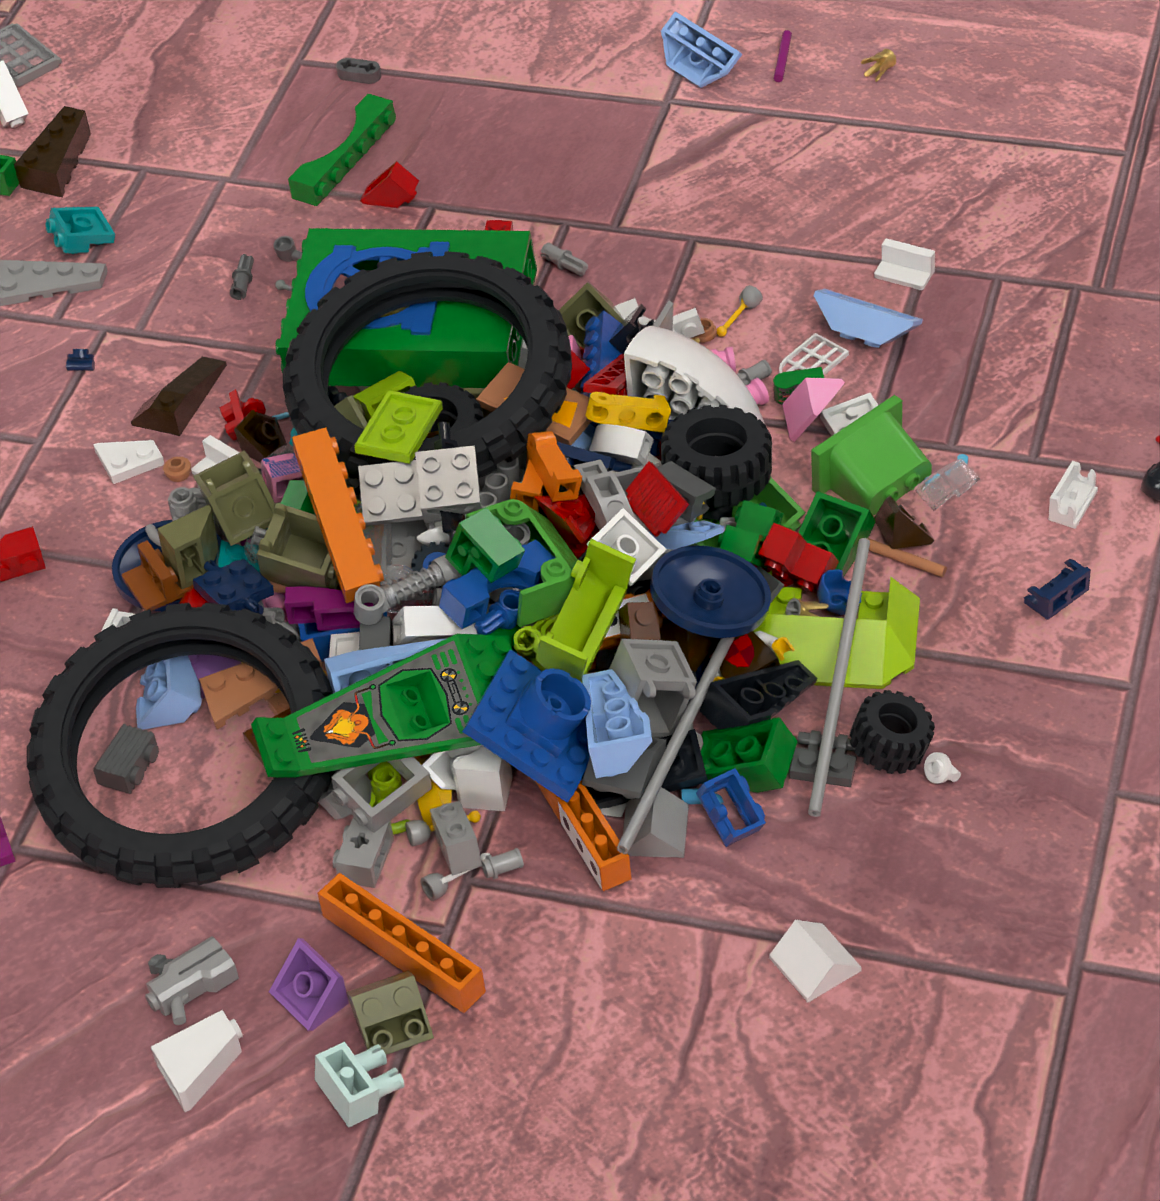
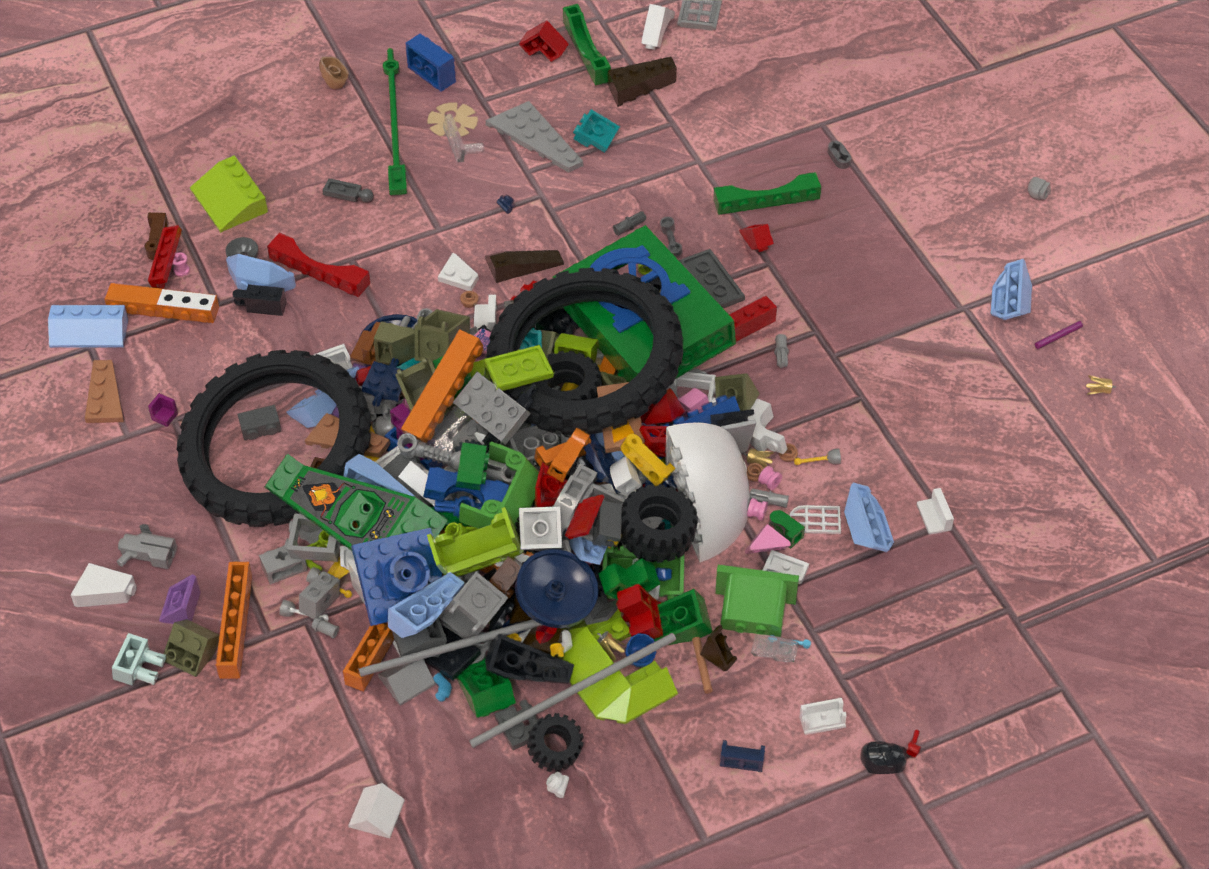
camera: 45 degrees right, 5 degrees up
blue window [696,768,766,847] -> none

